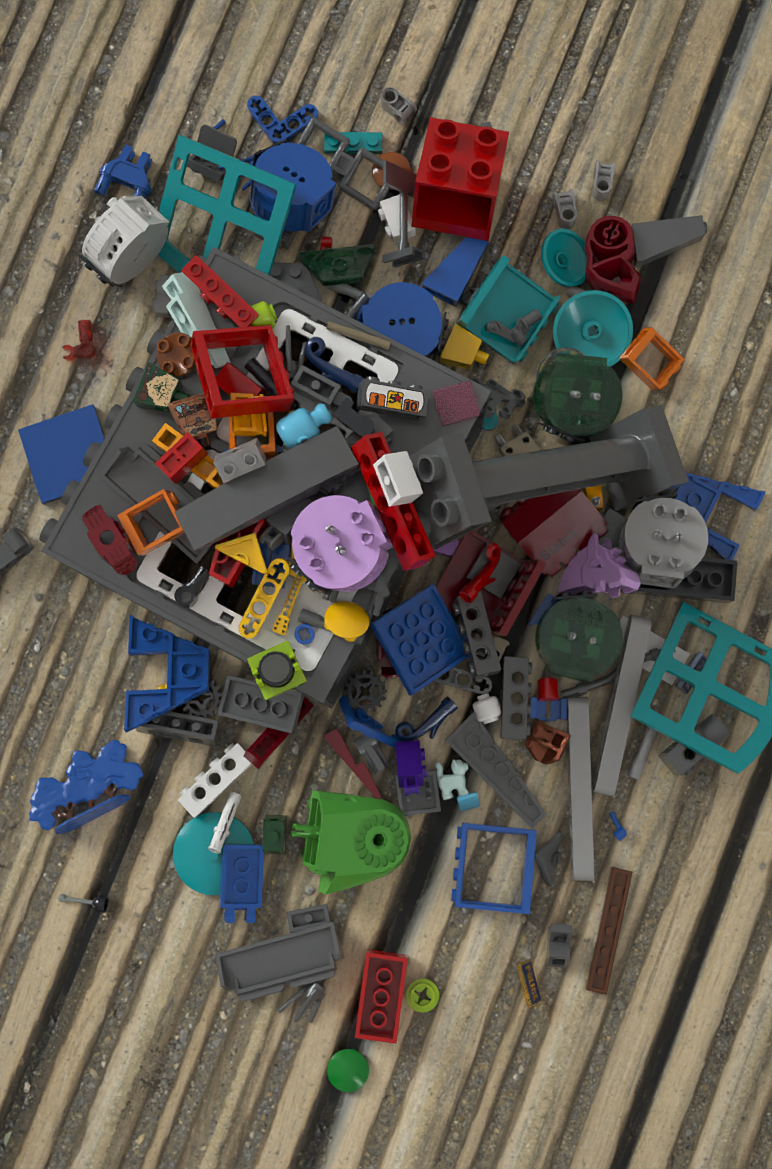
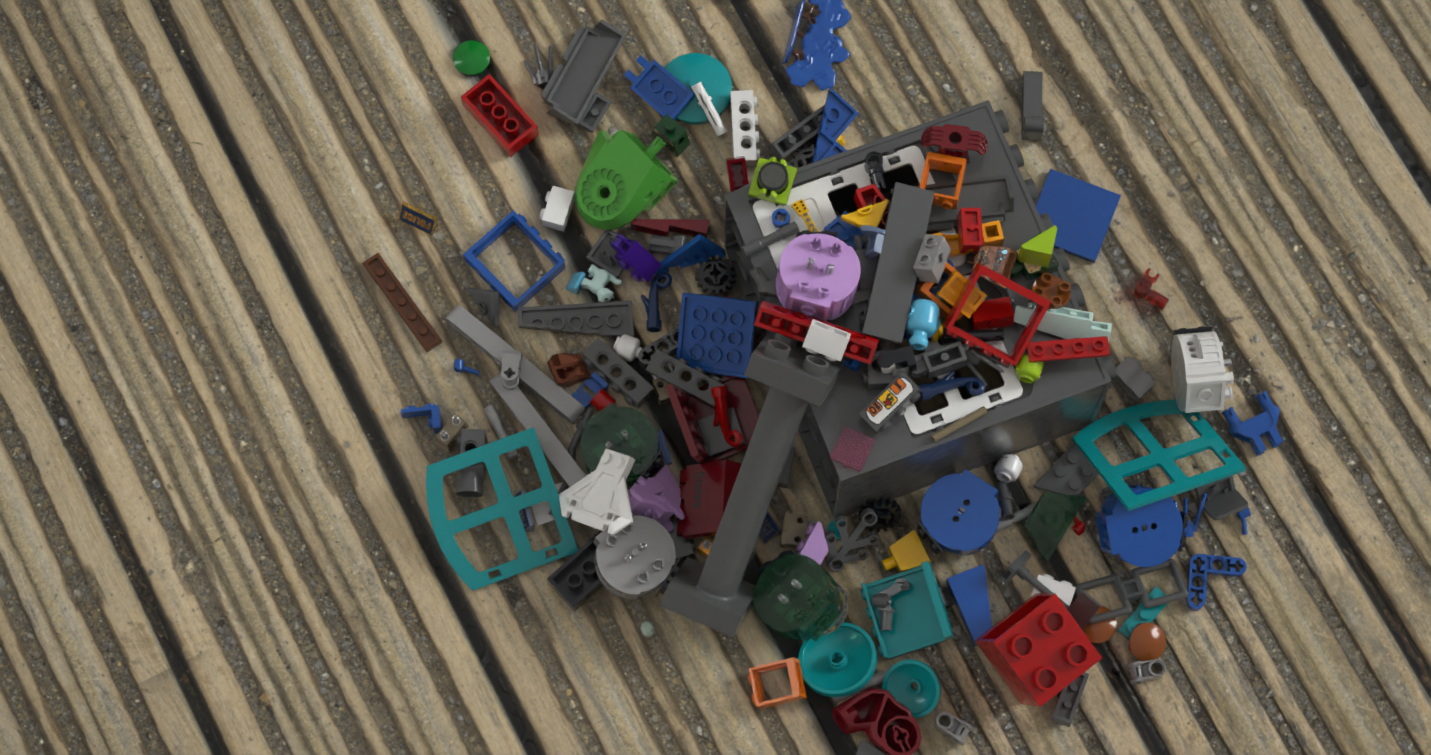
camera: 125 degrees right, 10 degrees down
yellow beam [238,558,291,639] -> none
yellow dish [324,601,369,642] -> none
lime gear [406,978,439,1013] -> none
dark grey brick [547,923,572,967] -> none
blue wing [674,473,765,560] -> none
none -> blue bracket [400,404,442,433]
none -> dark tan piece [436,413,469,452]
none -> light grey piece [501,351,522,389]
none -> white brick [540,186,575,232]
none -> white plate [559,448,636,535]
none -> lavender slope [796,521,828,567]
none -> sand blue tile [860,225,886,259]
none -> lime slope [1017,225,1057,268]
none -> dark orange dish [1128,622,1166,661]

